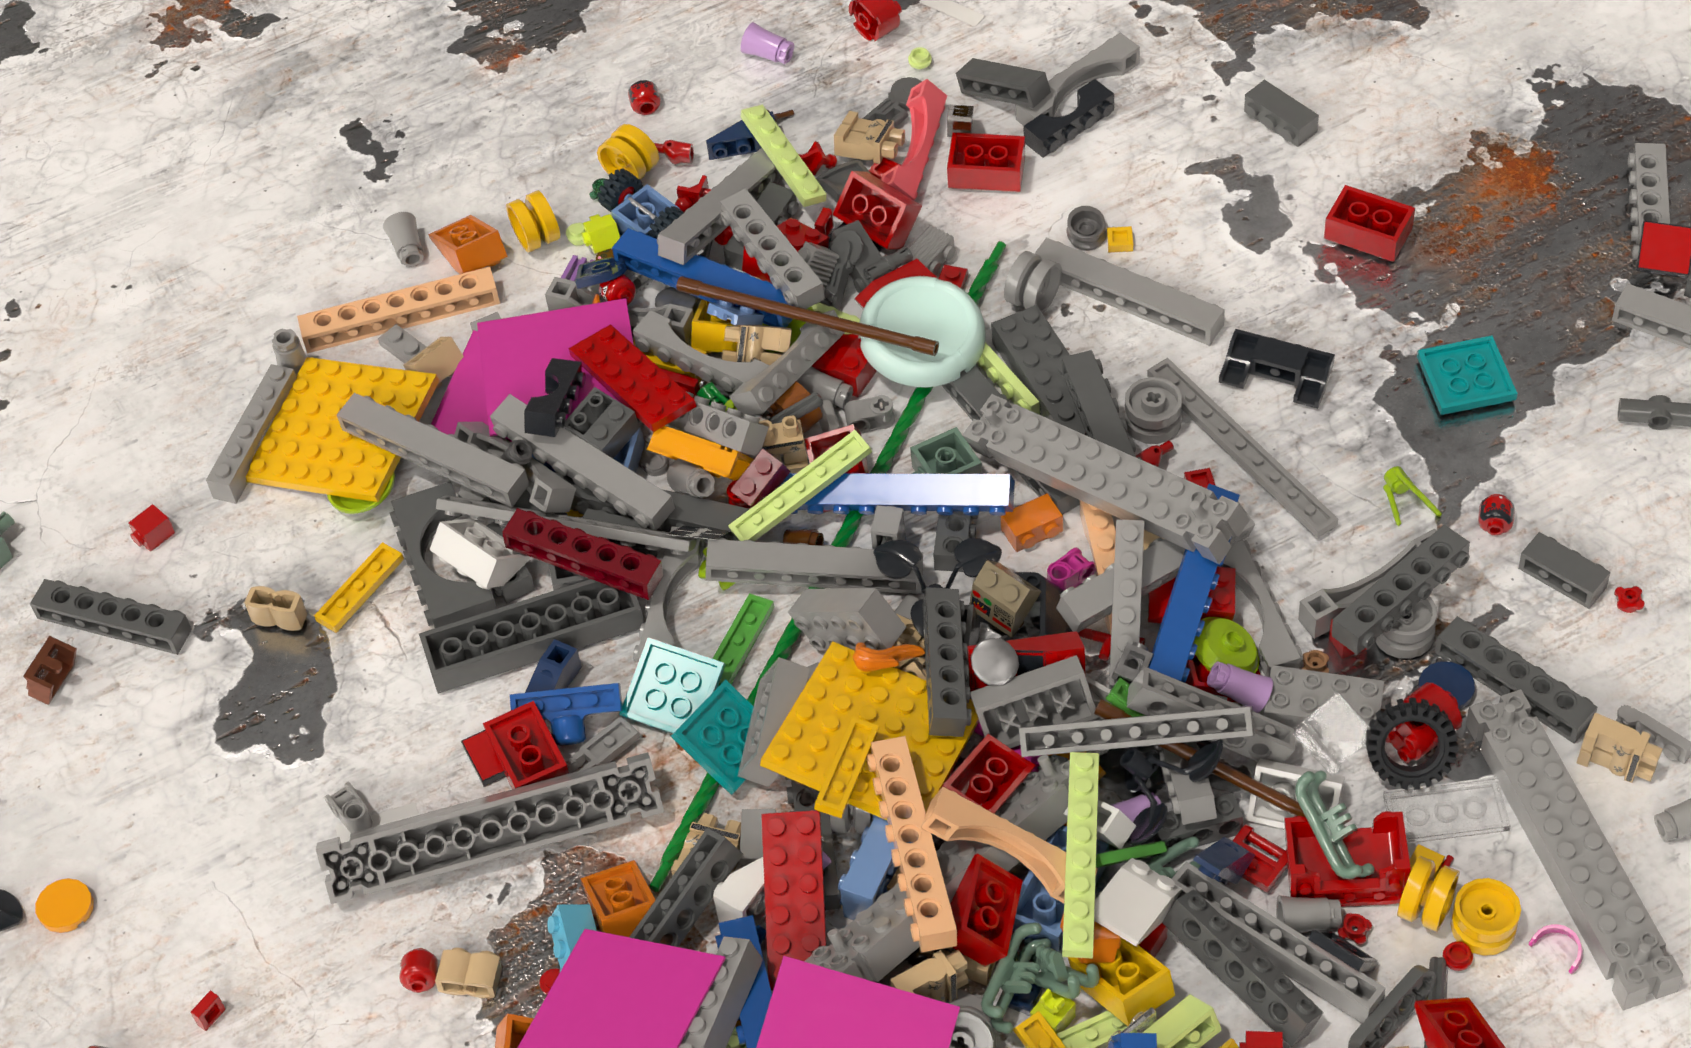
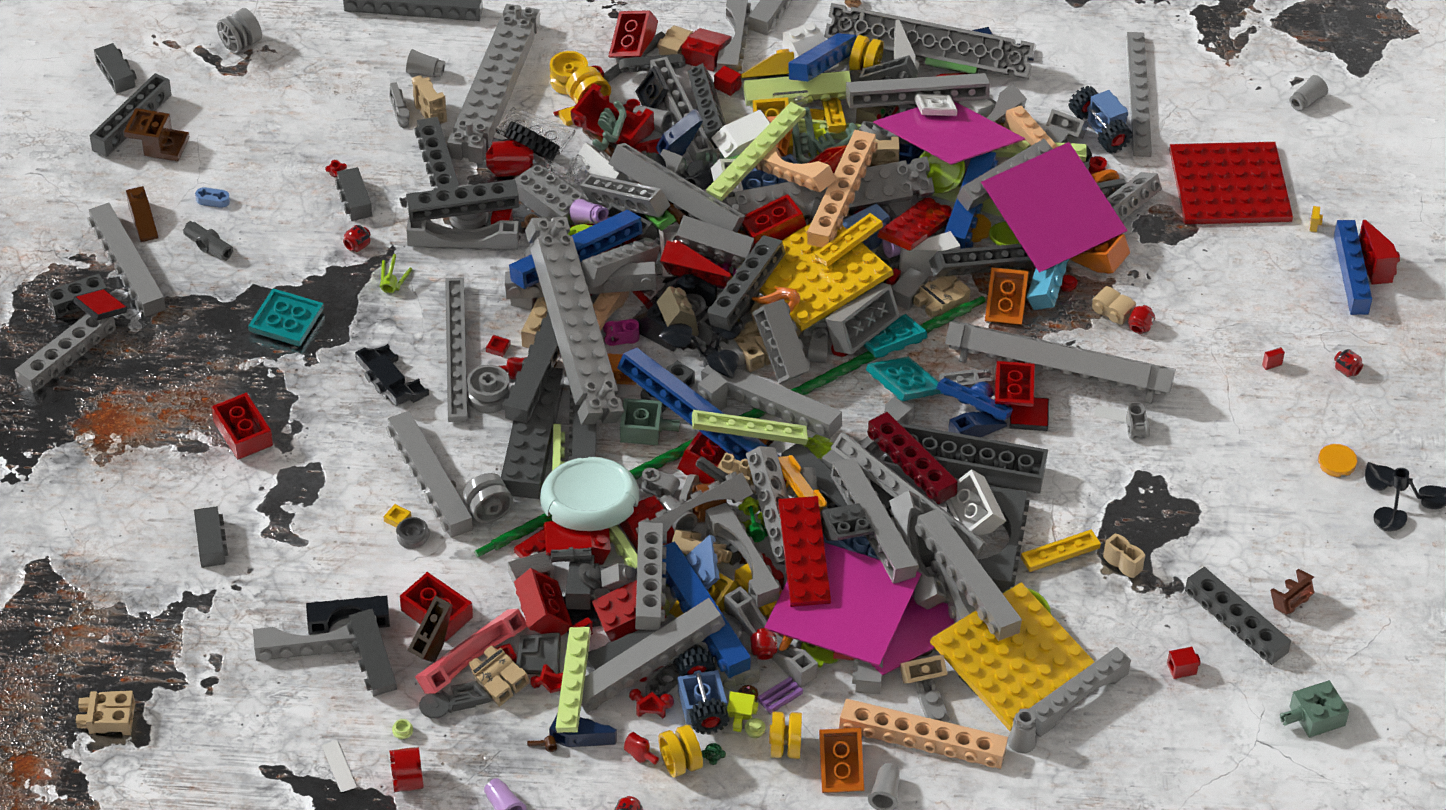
camera: 155 degrees left, 5 degrees down
flat silver cone [501,440,532,465] -> none
black arch [524,358,586,437] -> none
dark blue tile [575,257,627,289] -> none
black sticker [666,526,730,540] -> none
reddish brown piece [676,276,939,356] -> none
bright green plate [712,593,775,687] -> none
brick [730,449,791,508] -> none
flat silver piece [971,638,1019,686] -> none
flat silver brick [1111,642,1153,684] -> none
dark blue tile [1418,661,1475,709] -> none
helmet [1528,924,1583,974] -> none

